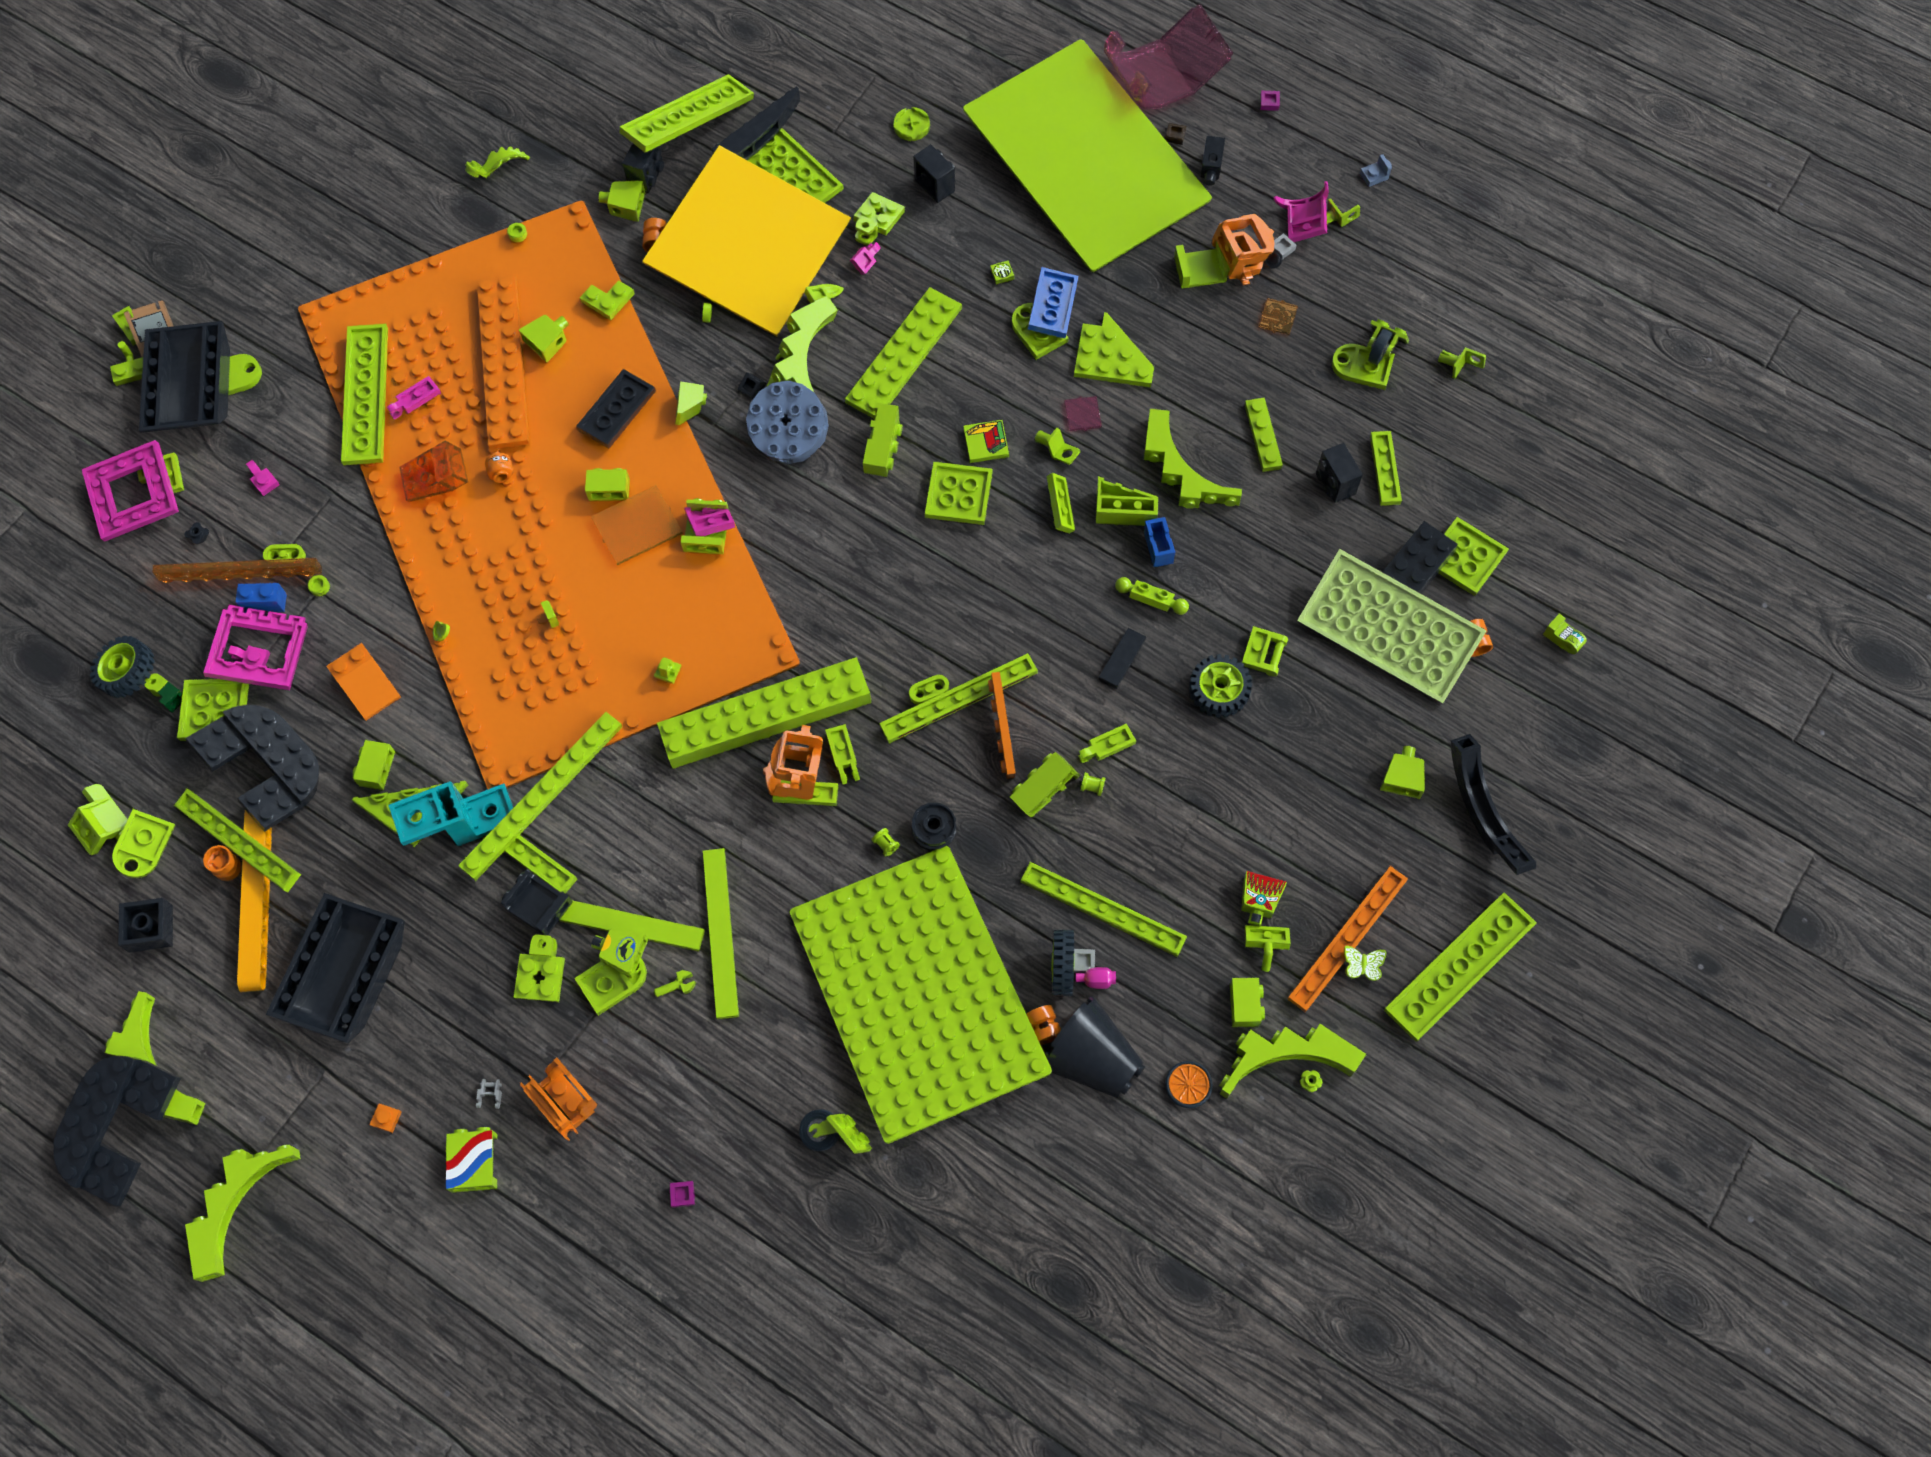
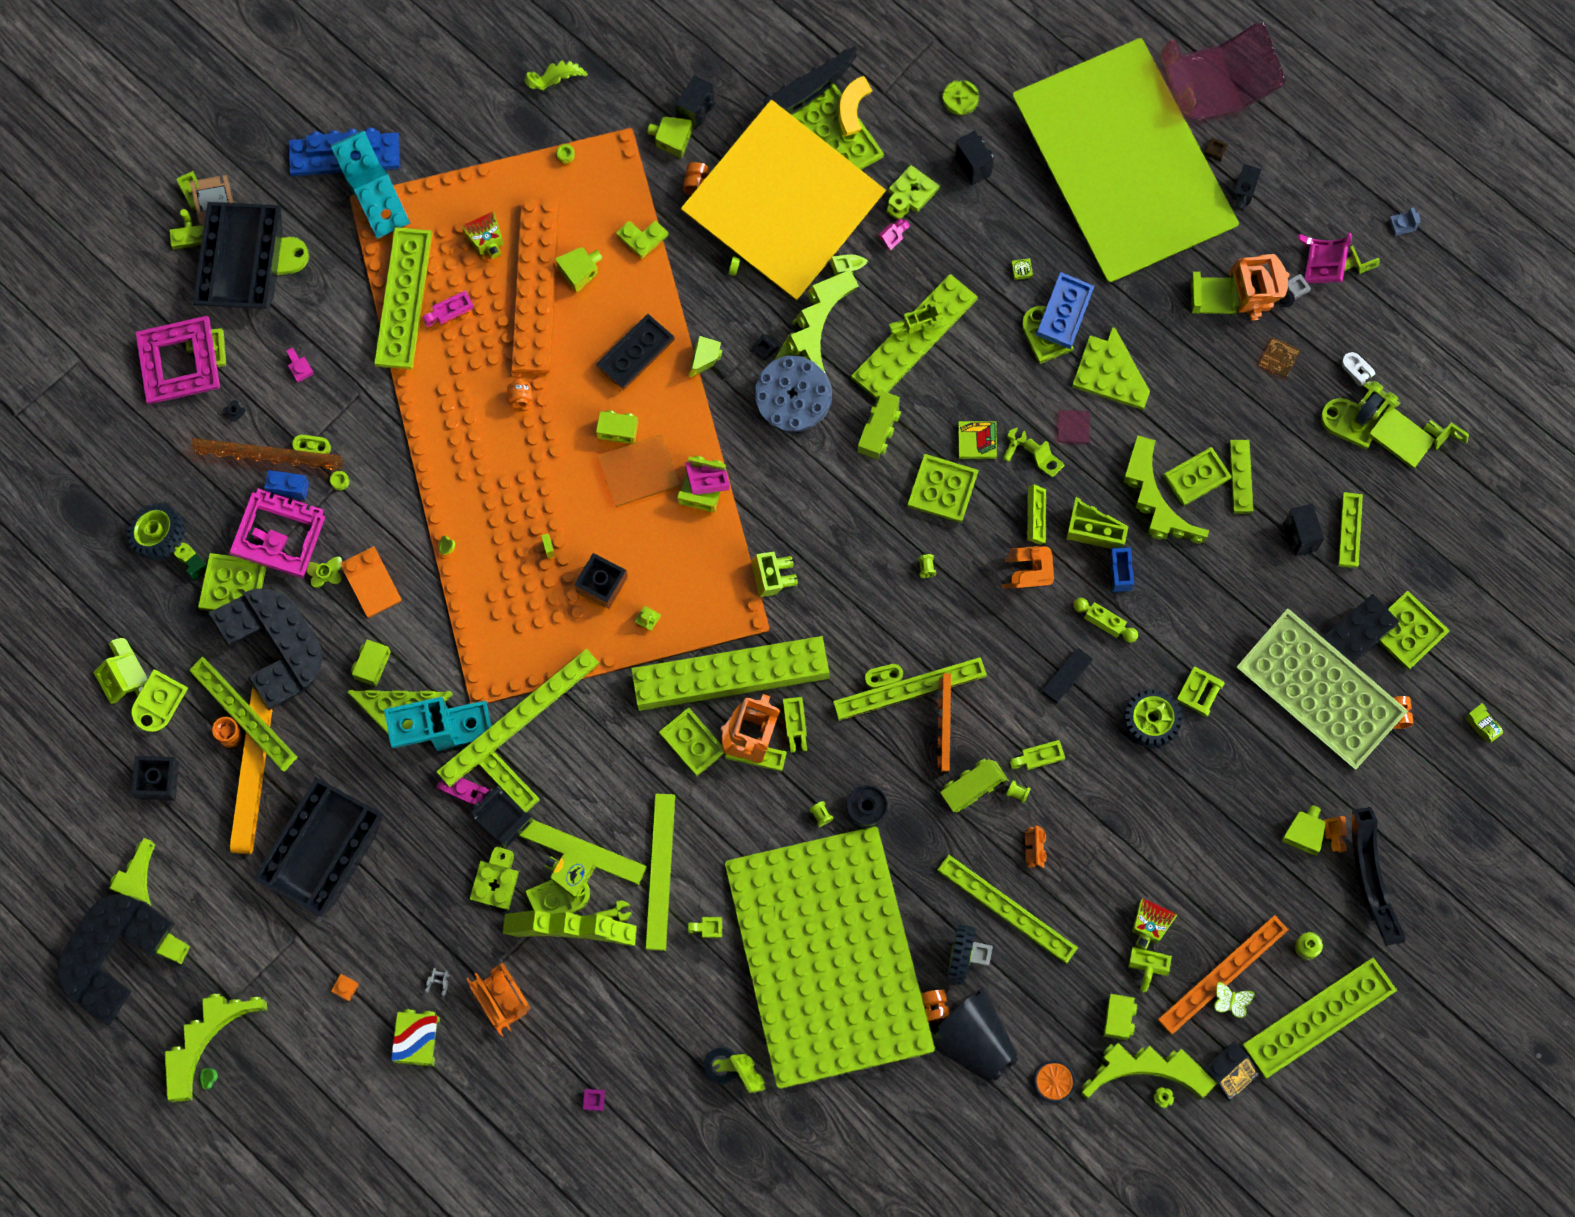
camera: 10 degrees right, 5 degrees up
clear orange slope [399,441,468,502] -> none
lime plate [619,74,754,153] -> none
dark pink plant [1076,967,1116,989] -> none
magenta plate [1260,90,1280,111] -> none
none -> bright green piece [200,1068,218,1089]
none -> blue plate [289,128,400,176]
none -> lime animal [306,556,342,588]
none -> teal bracket [330,130,410,239]
none -> dark pink plate [436,778,489,806]
none -> torso [462,211,504,259]
none -> lime arch [503,910,637,946]
none -> black brick [574,553,628,609]
none -> lime plate [659,708,725,777]
none -> lime plate [688,917,722,938]
none -> lime brick [751,552,798,597]
none -> yellow tile [838,76,872,136]
none -> lime piece [889,301,943,334]
none -> lime bush [917,554,937,578]
none -> orange animal [1001,546,1054,588]
none -> lime bar [1003,428,1027,462]
none -> orange hinge [1025,825,1047,868]
none -> lime tile [1163,447,1232,507]
none -> black slope [1203,1041,1259,1101]
none -> lime head [1295,932,1323,960]
none -> orange plate [1324,816,1347,853]
none -> white plate [1342,352,1375,386]
none -> lime tile [1368,405,1436,469]

